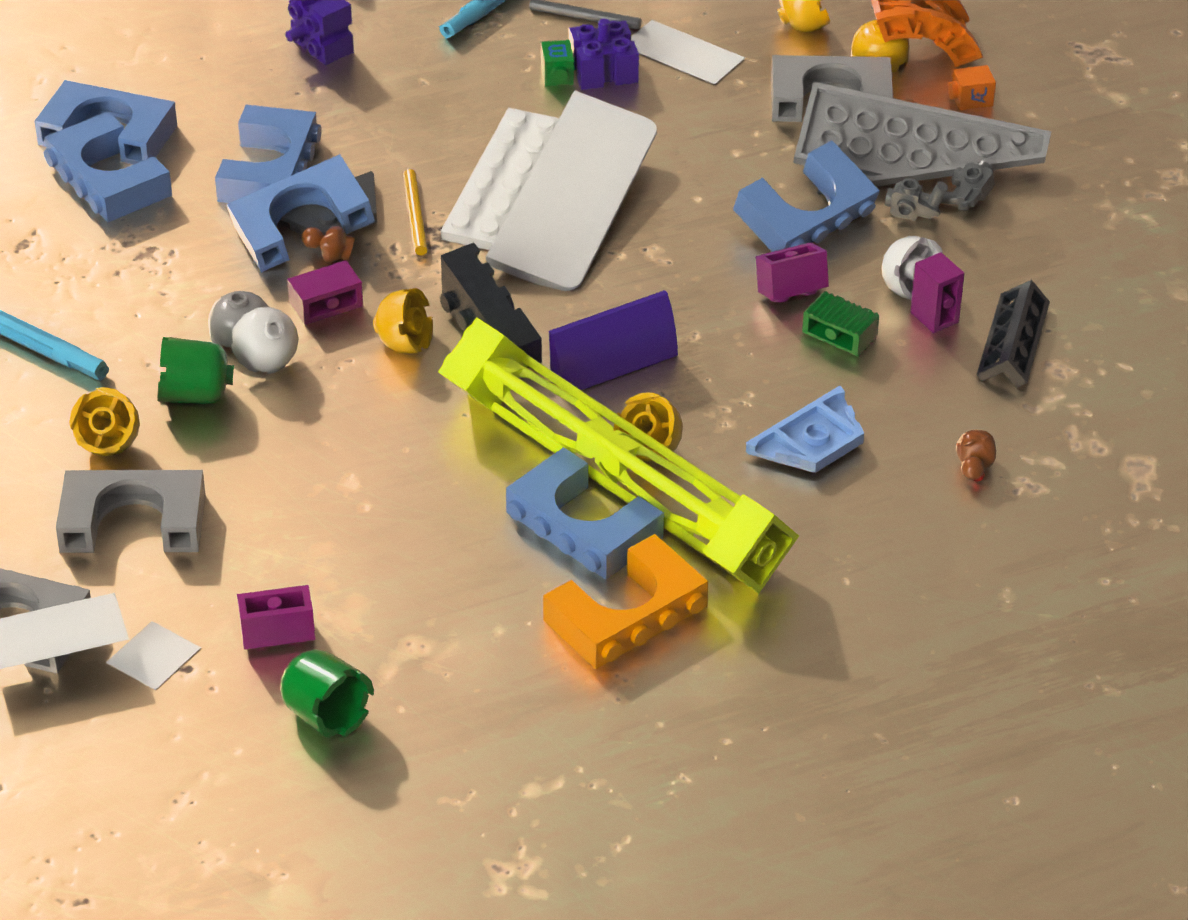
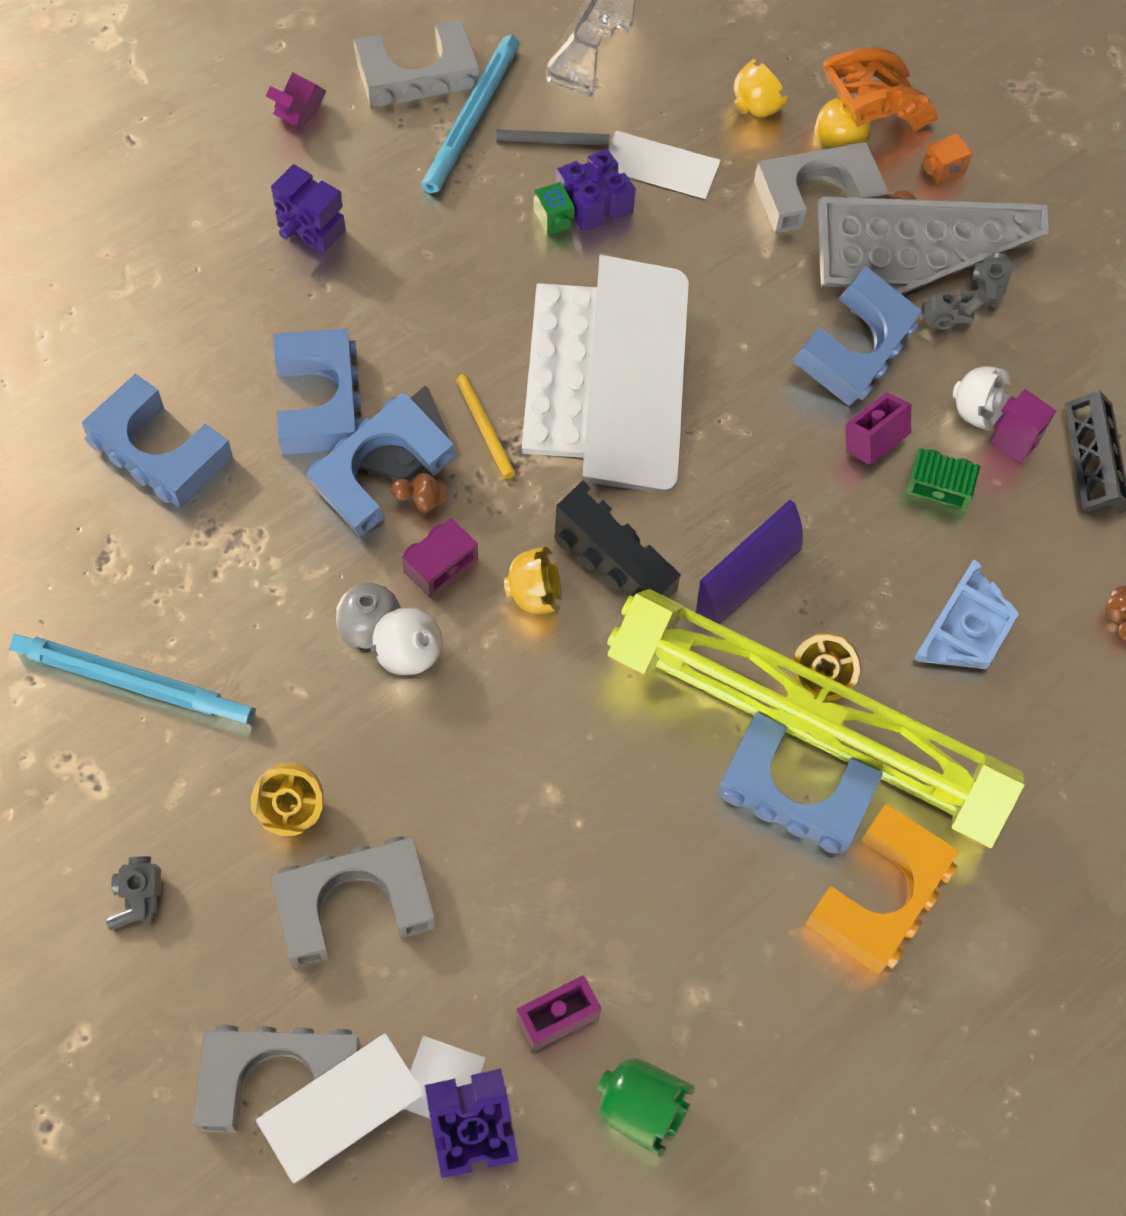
camera: 20 degrees left, 20 degrees up
medium blue arch [34,80,177,164] -> none
green cylinder [157,337,234,404] -> none
none -> dark purple brick [425,1068,519,1179]

